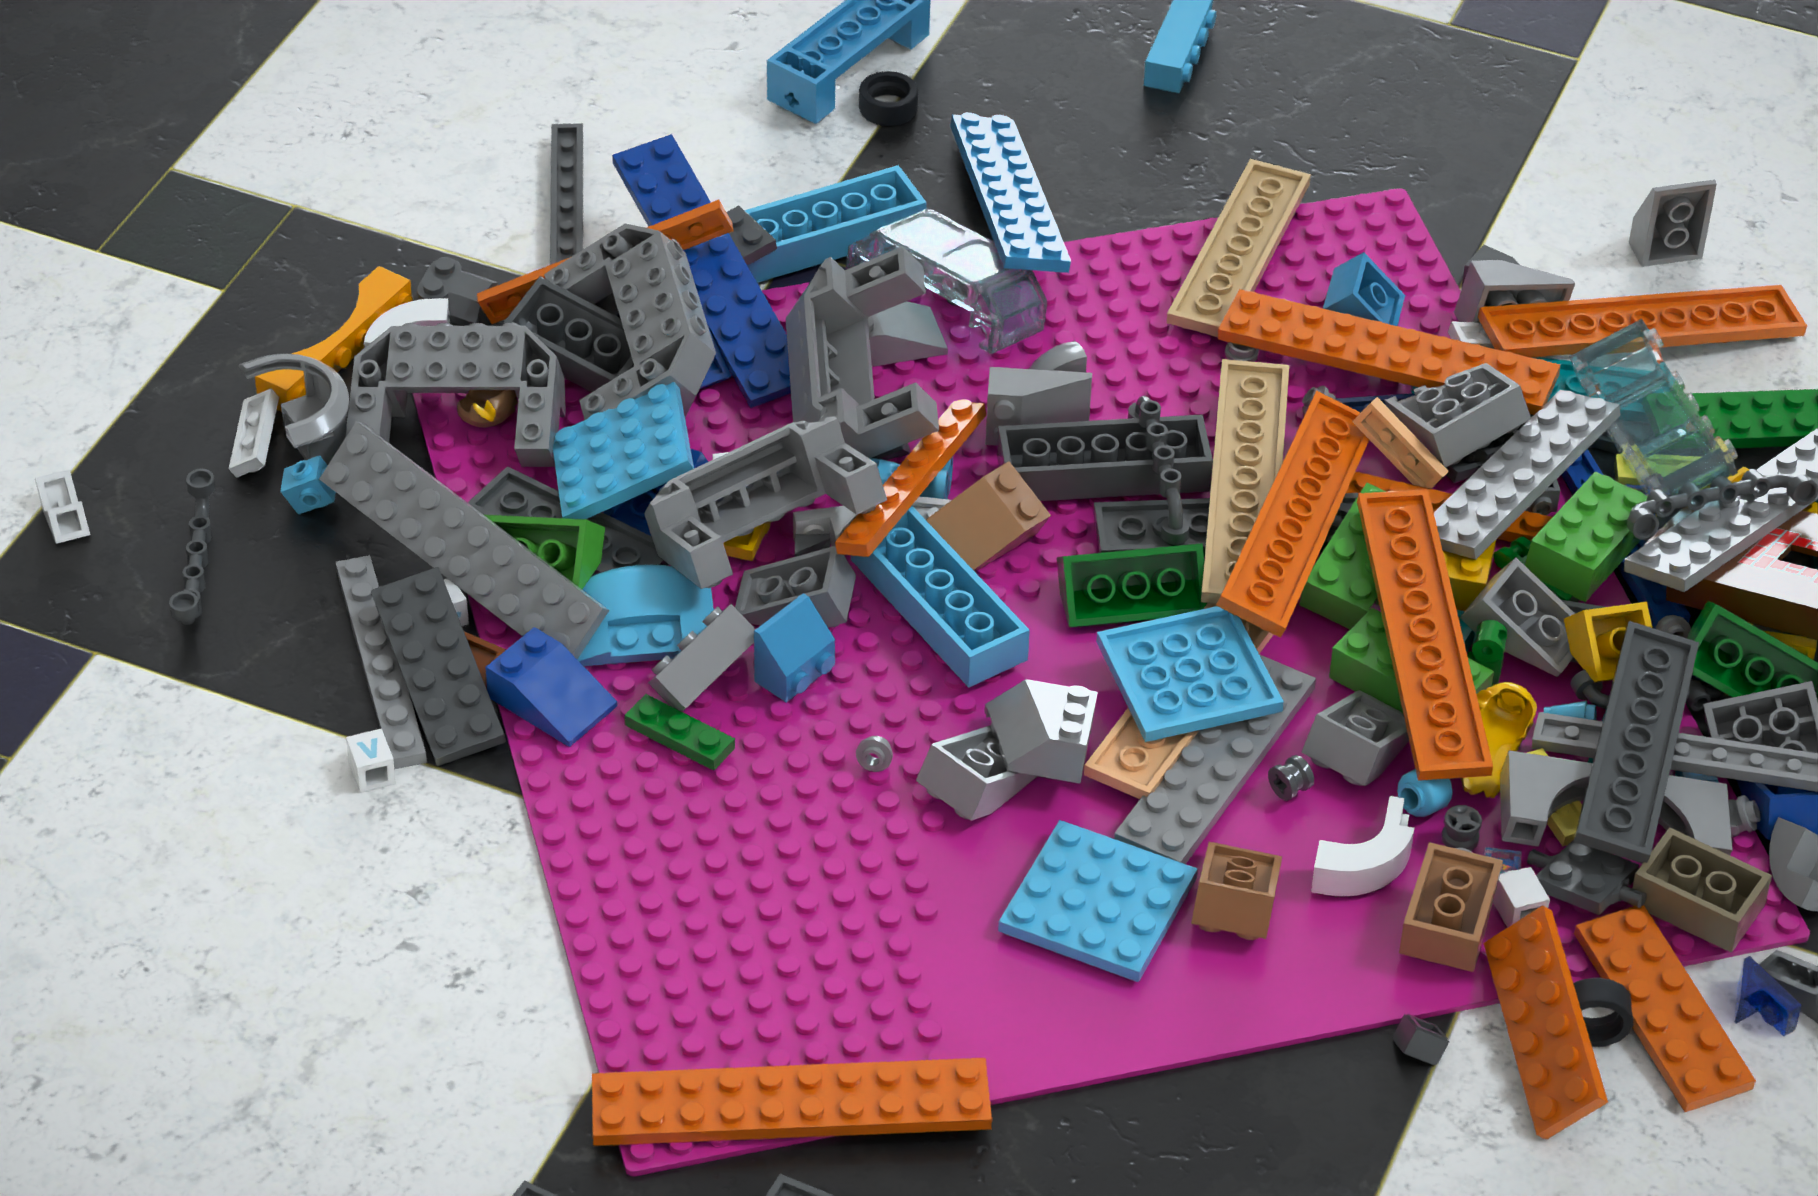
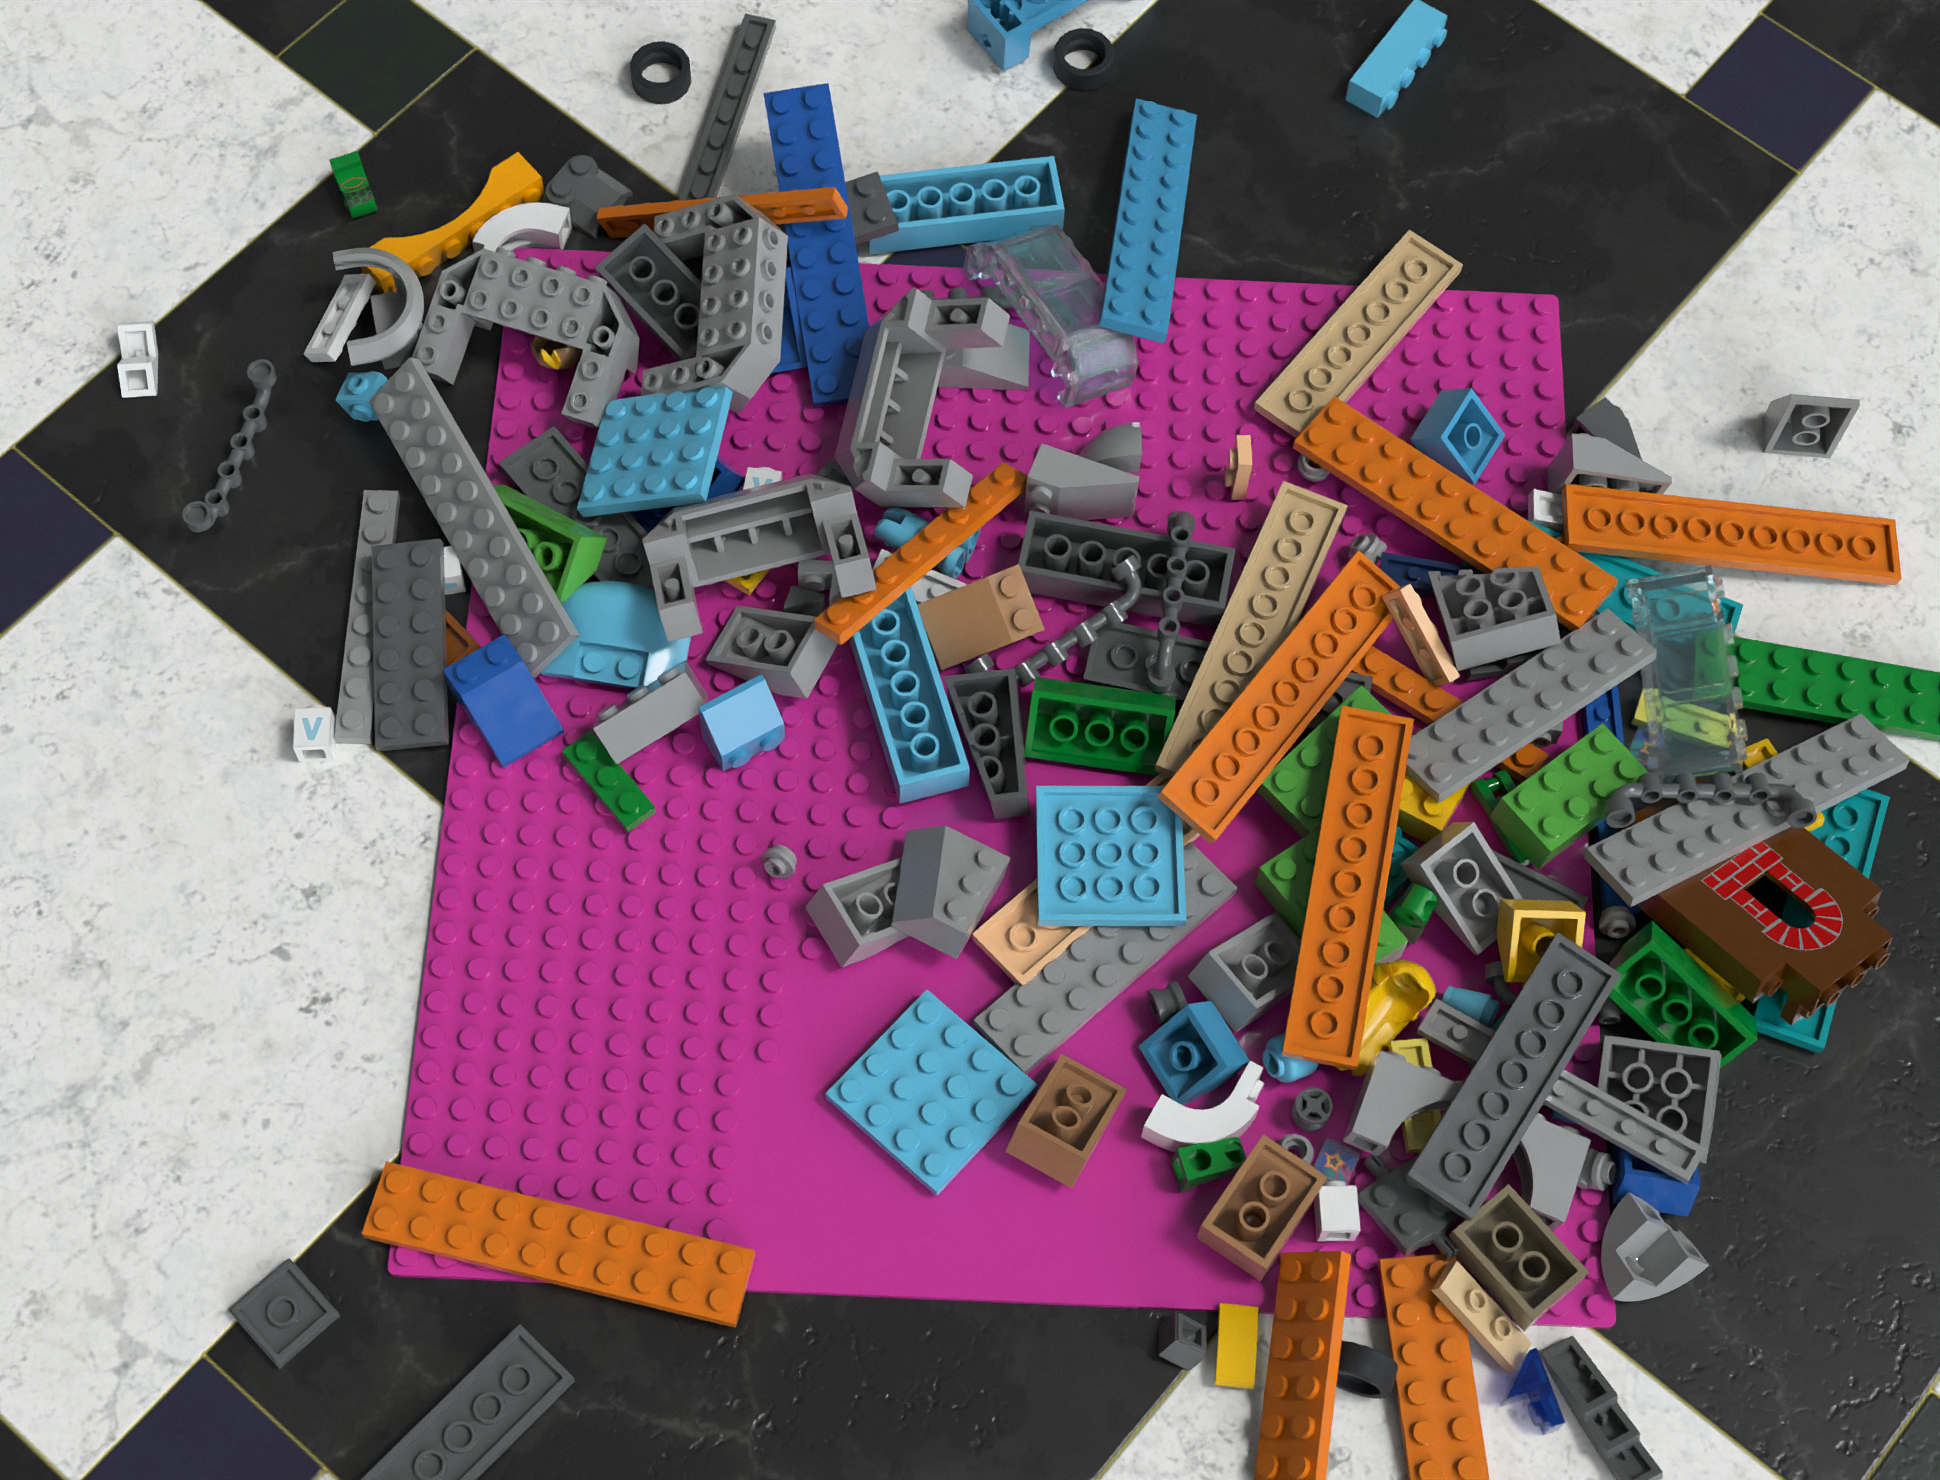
camera: 15 degrees right, 20 degrees up
none -> green leg [329,151,377,219]
none -> black tyre [630,41,691,104]
none -> dark grey wedge [944,668,1031,819]
none -> dark grey bar [964,554,1141,687]
none -> dark azure slope [1138,1001,1250,1106]
none -> green leg [1170,1137,1247,1193]
none -> yellow slope [1215,1303,1258,1389]
none -> light nougat plate [1224,435,1252,500]
none -> tan plate [1431,1261,1532,1373]

